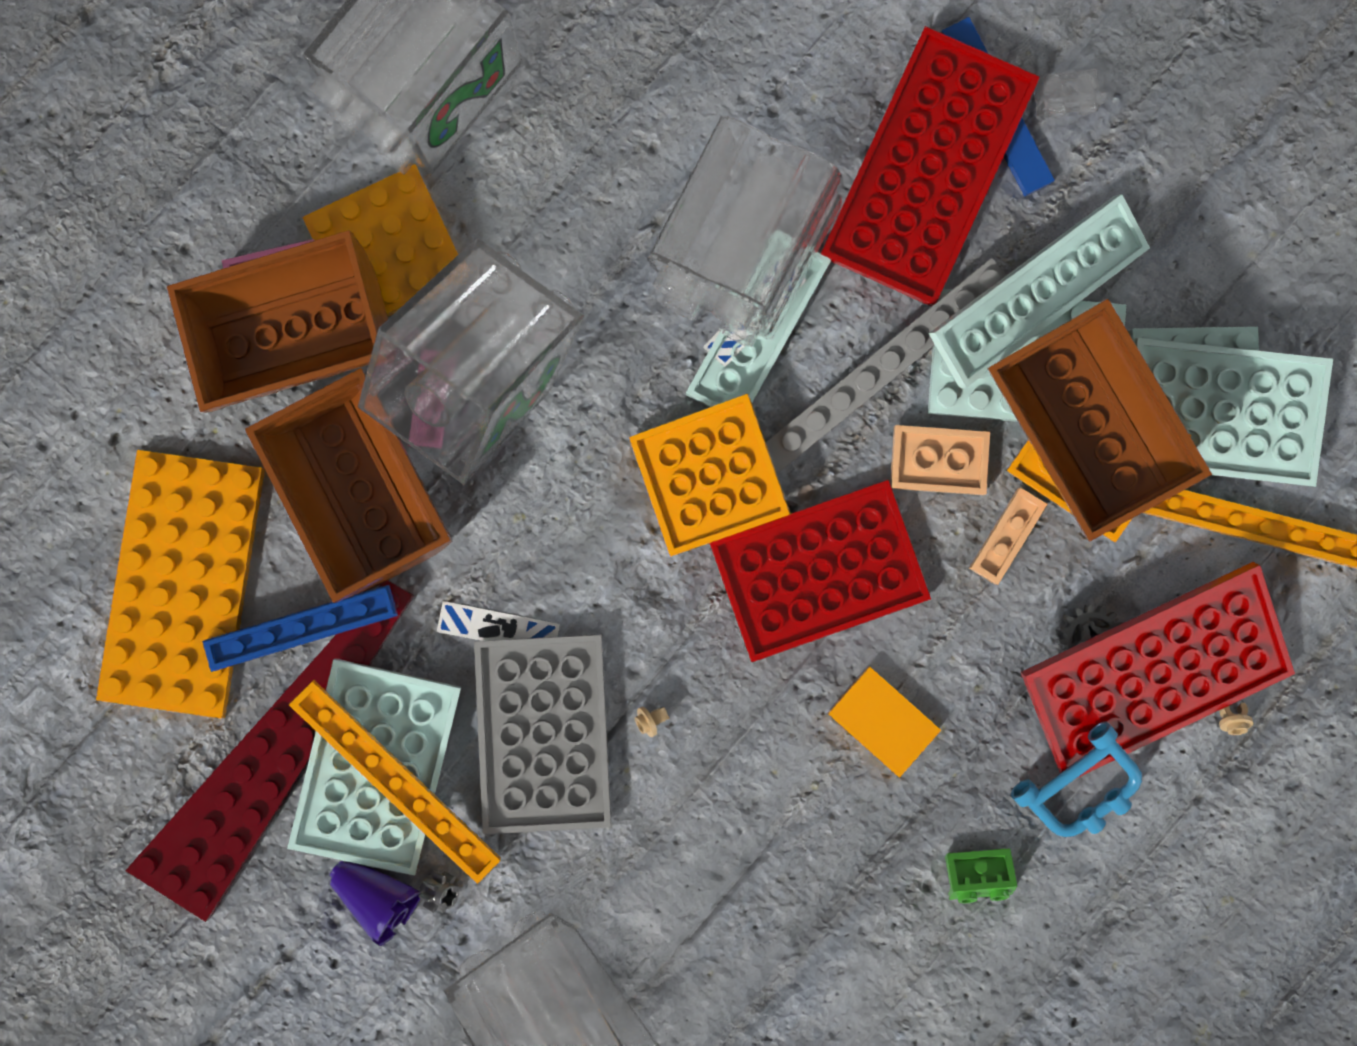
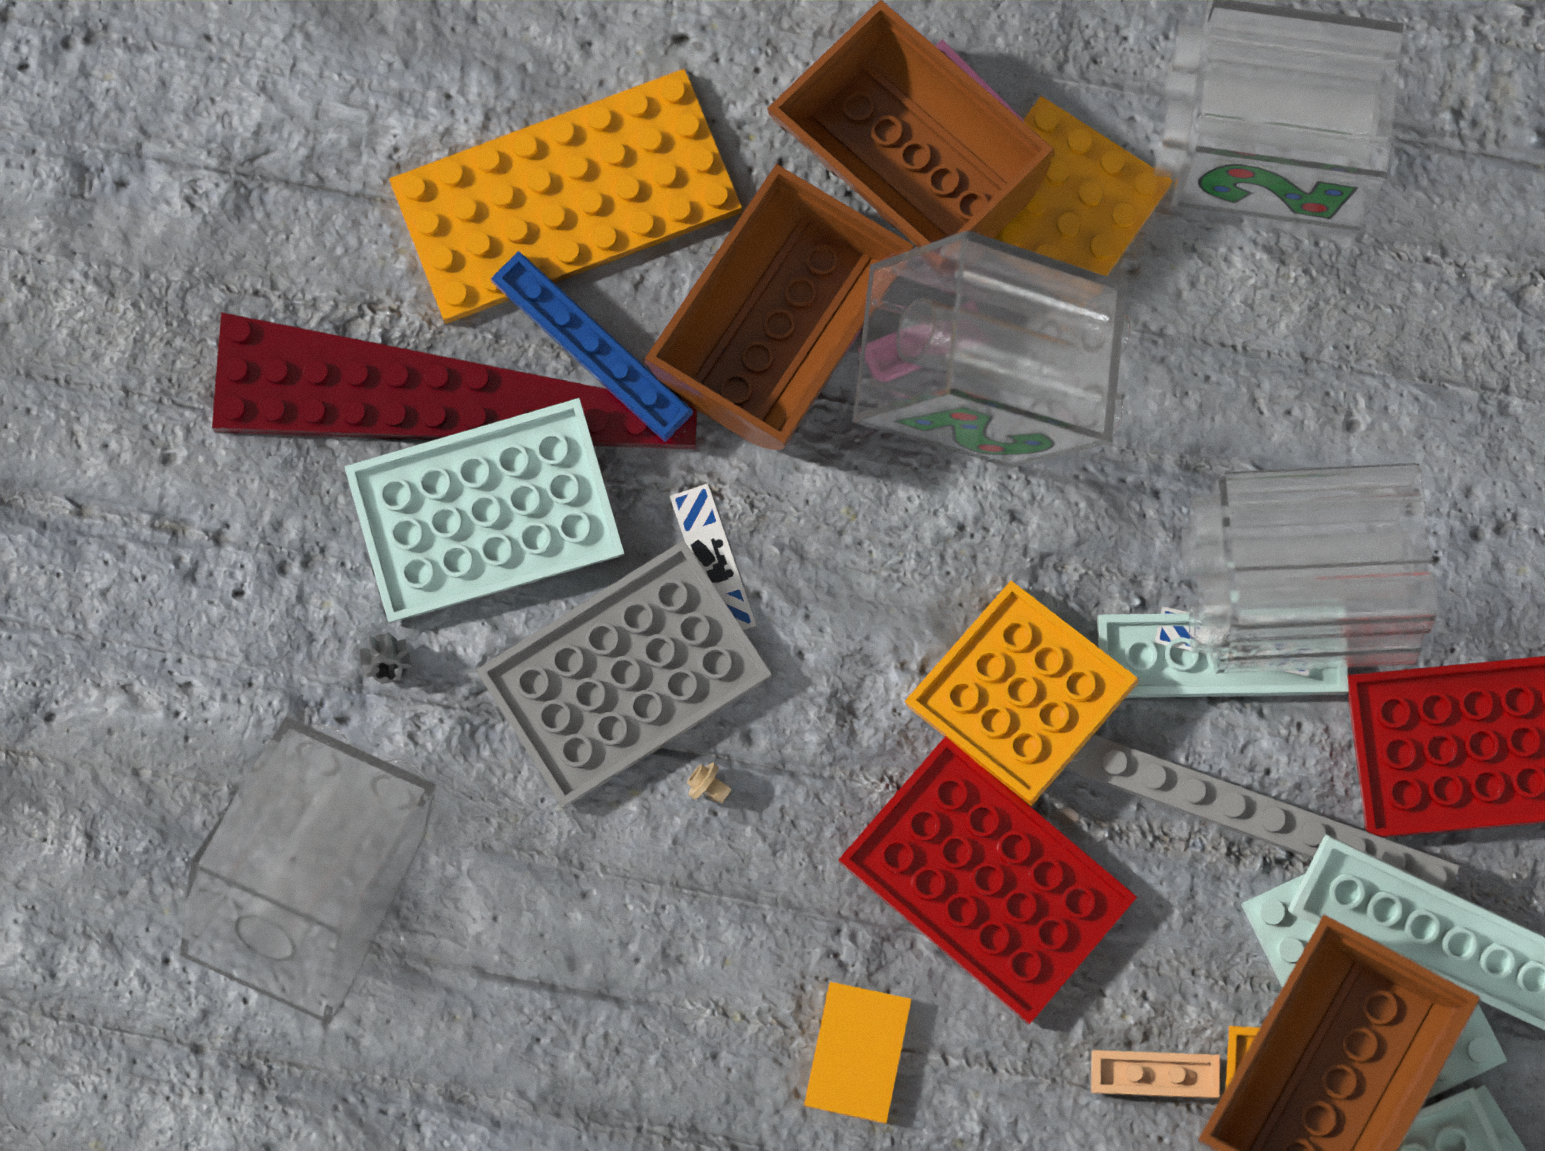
camera: 65 degrees right, 10 degrees down
light orange plate [289,680,501,884] -> none
dark purple cone [330,861,420,946] -> none
light nougat plate [890,425,990,496] -> none

